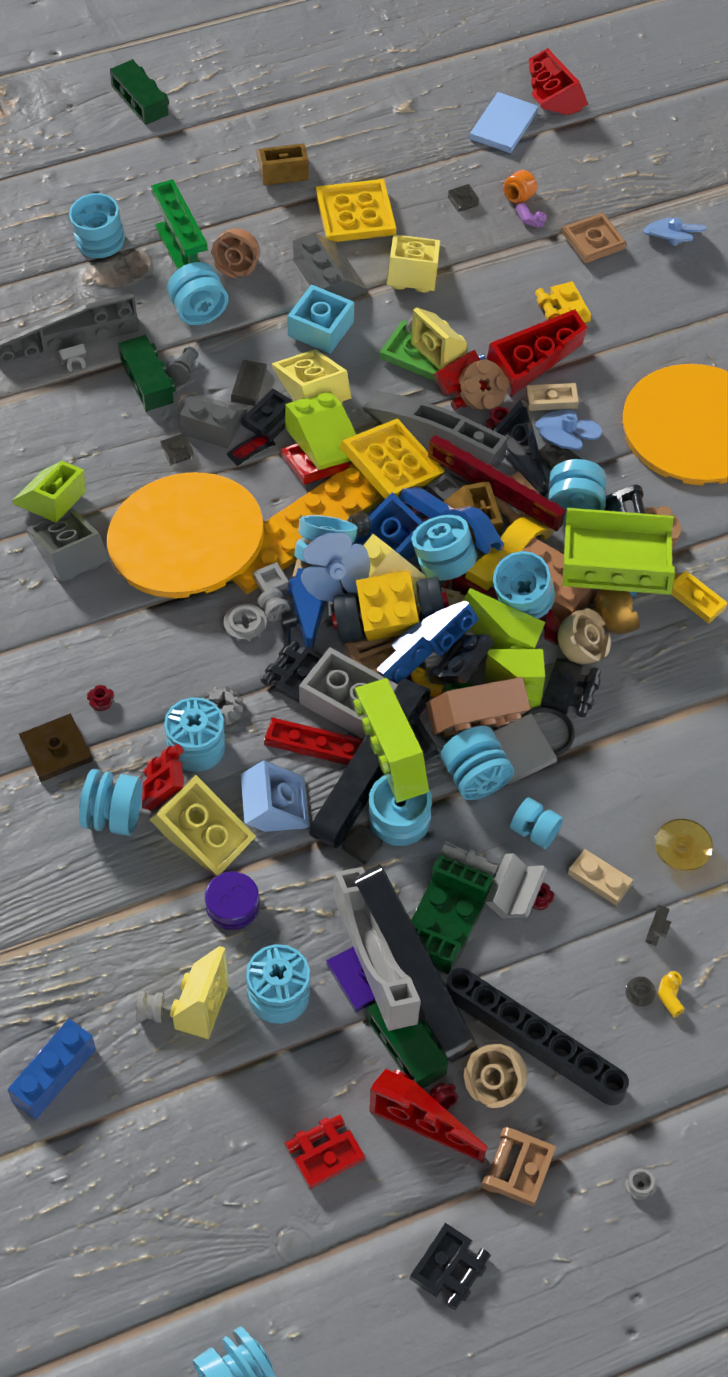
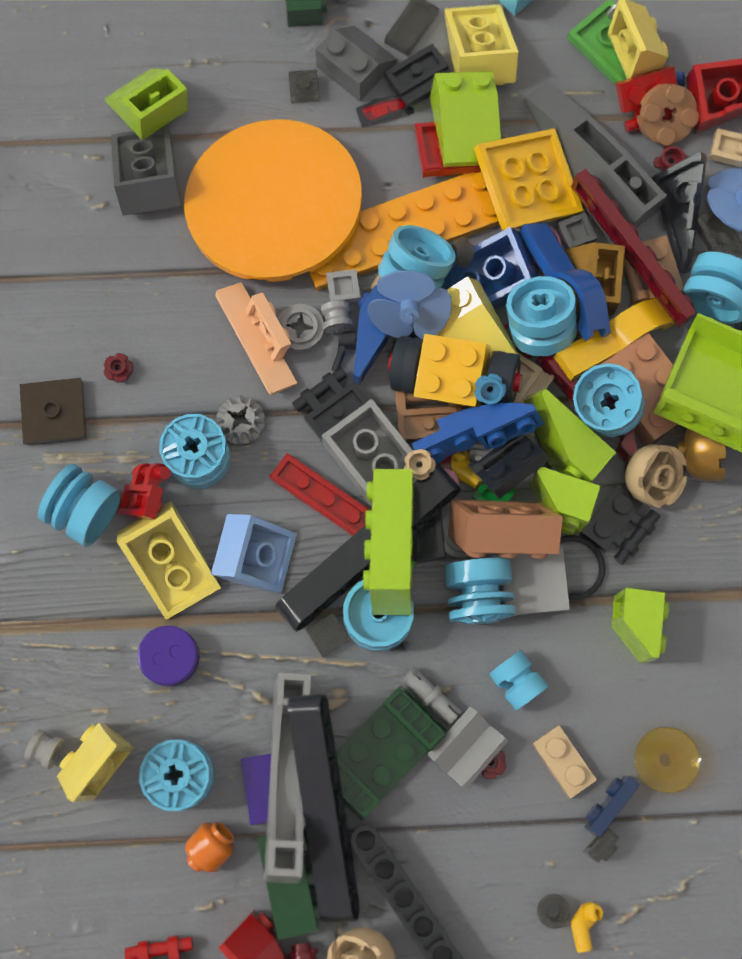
camera: 20 degrees right, 20 degrees up
none -> orange head [185,822,234,873]
none -> light nougat bracket [215,282,297,395]
none -> tan plate [404,449,435,480]
none -> dark azure plate [474,374,506,405]
none -> dark blue plate [584,776,640,837]
none -> lime slope [611,588,669,663]

